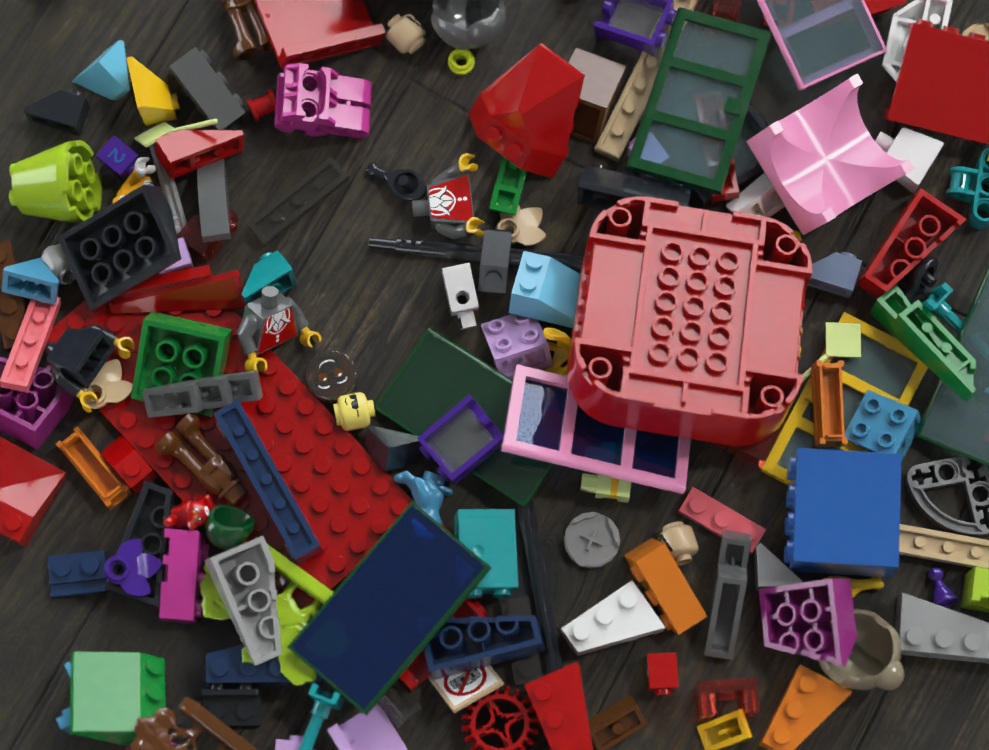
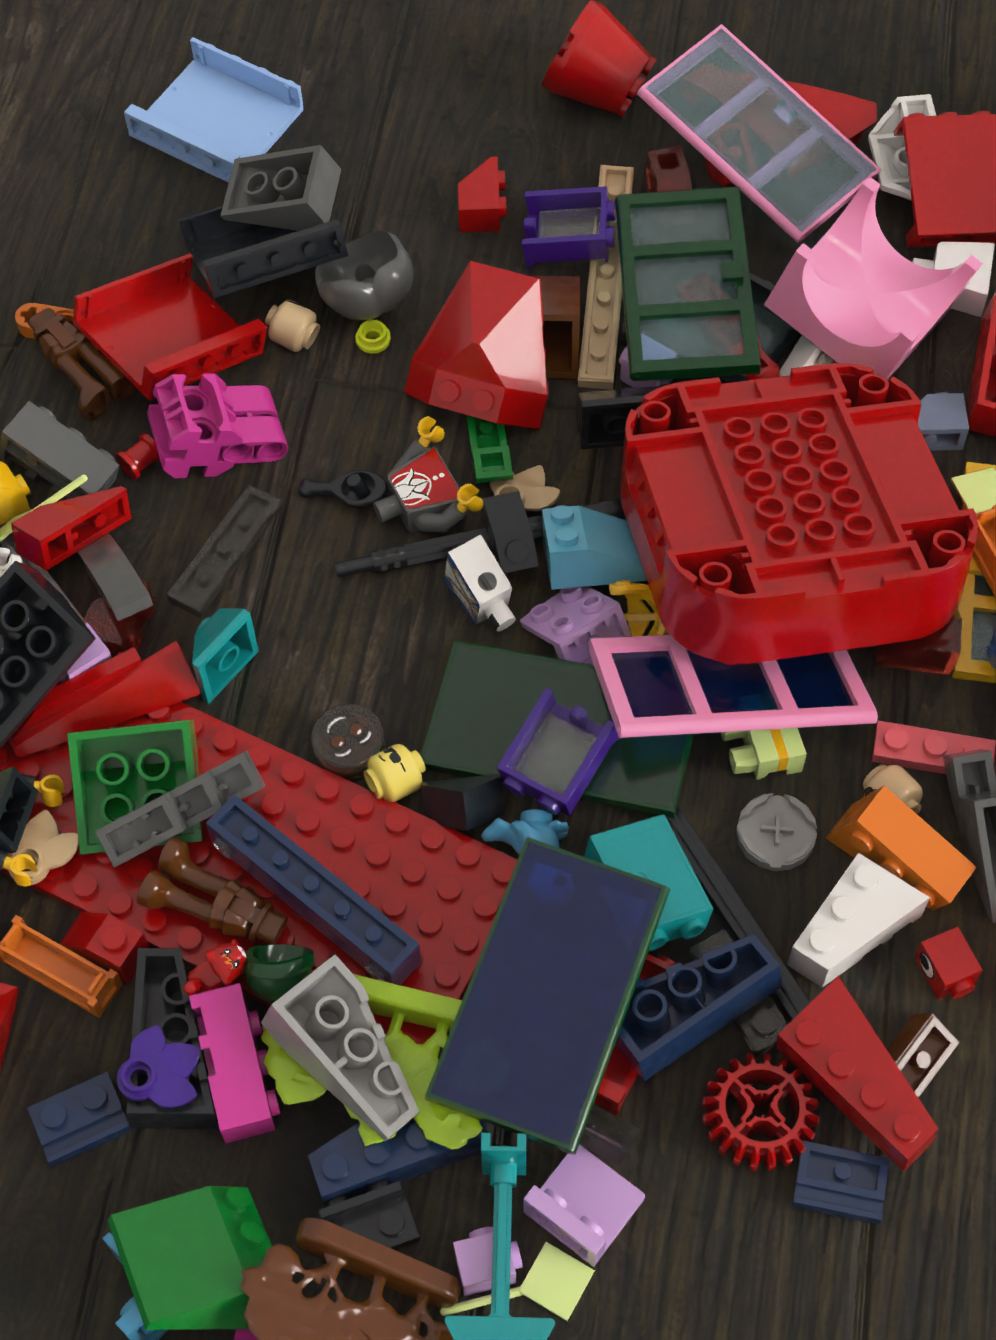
camera: 20 degrees left, 15 degrees down
torso [237,286,321,372] -> none
piece [428,665,504,713] -> none

